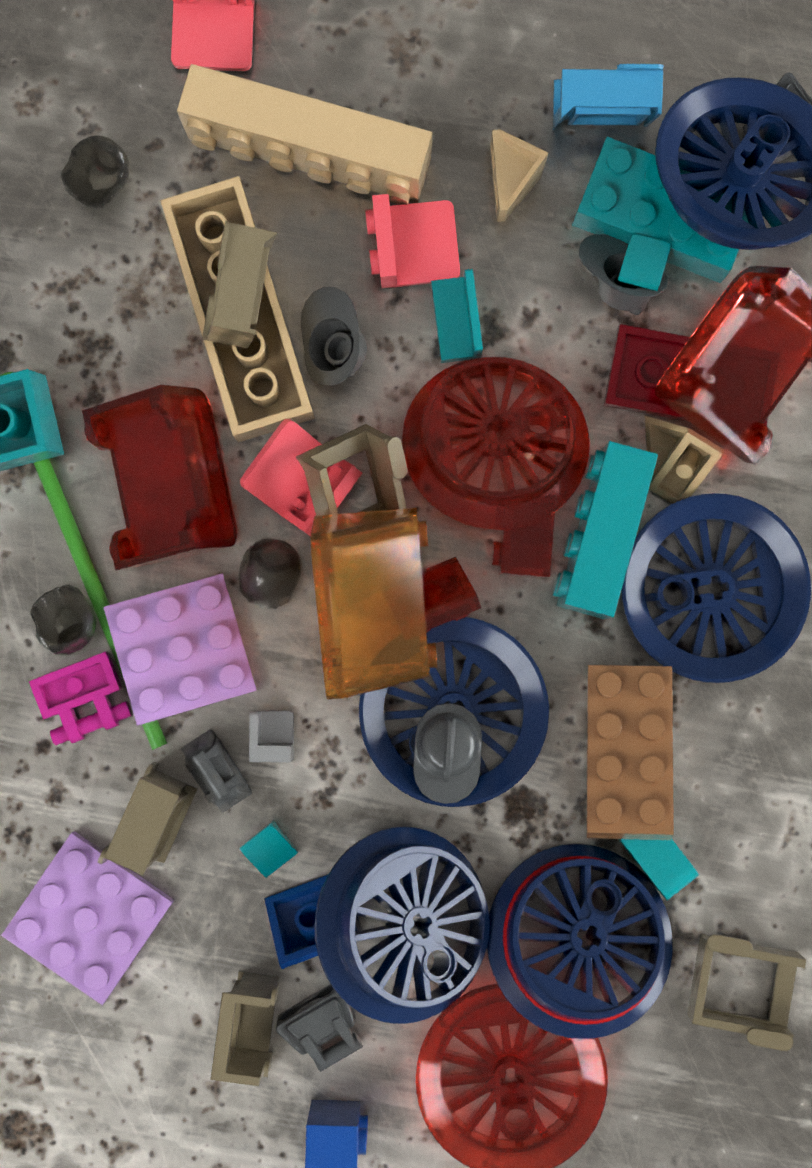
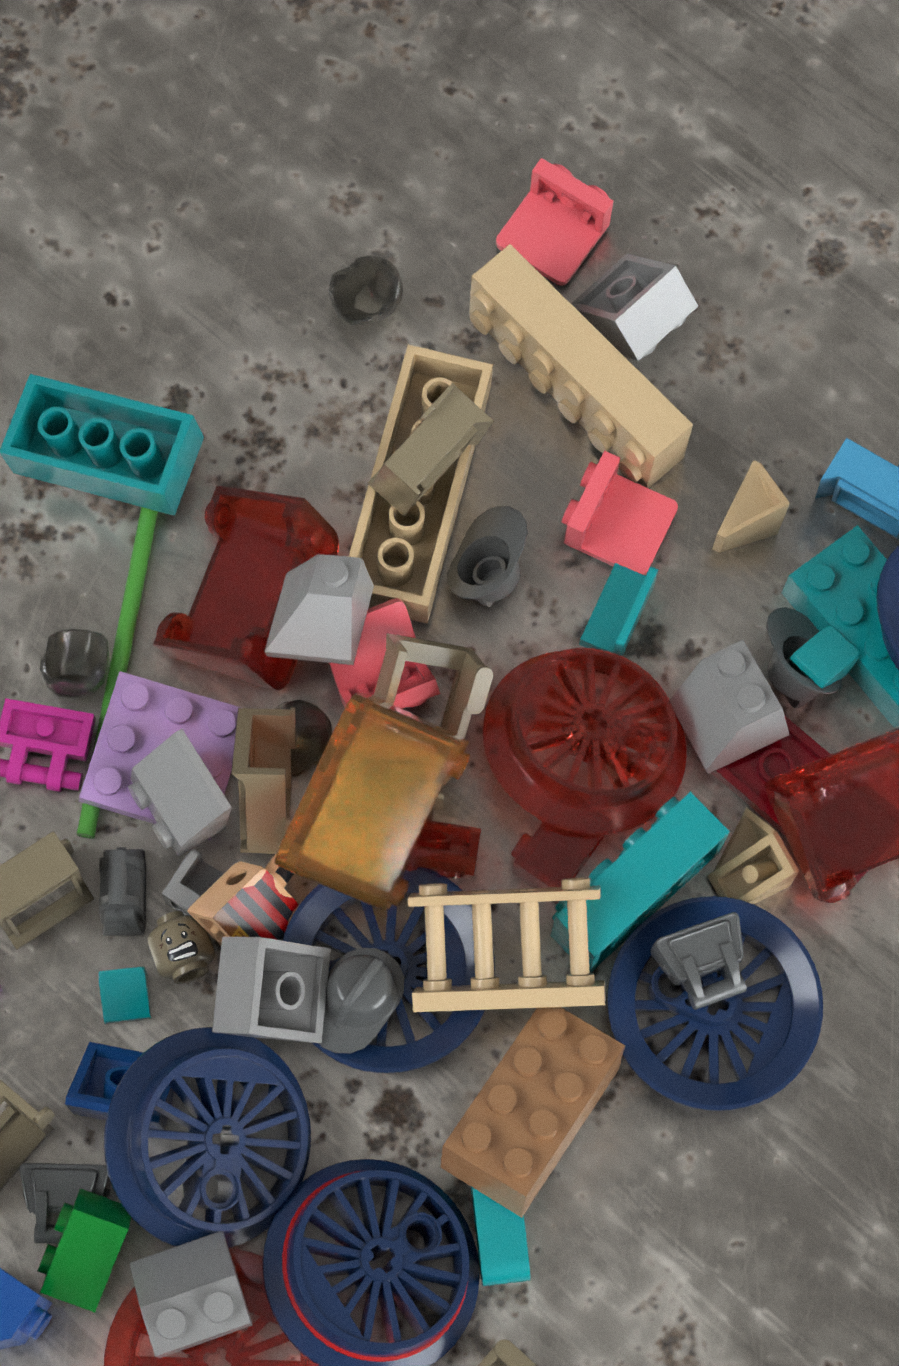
camera: 30 degrees right, 15 degrees down
none -> green brick [37,1188,132,1313]
none -> light grey slope [128,729,232,857]
none -> light grey slope [130,1232,253,1358]
none -> dark tan head [147,911,215,984]
none -> torso [187,854,299,946]
none -> light grey slope [212,937,331,1043]
none -> dark tan piece [231,707,296,857]
none -> light grey slope [264,554,374,665]
none -> tan fence [408,878,606,1012]
none -> light grey slope [571,253,698,361]
none -> dark grey piece [650,912,747,1010]
none -> light grey slope [669,640,789,774]

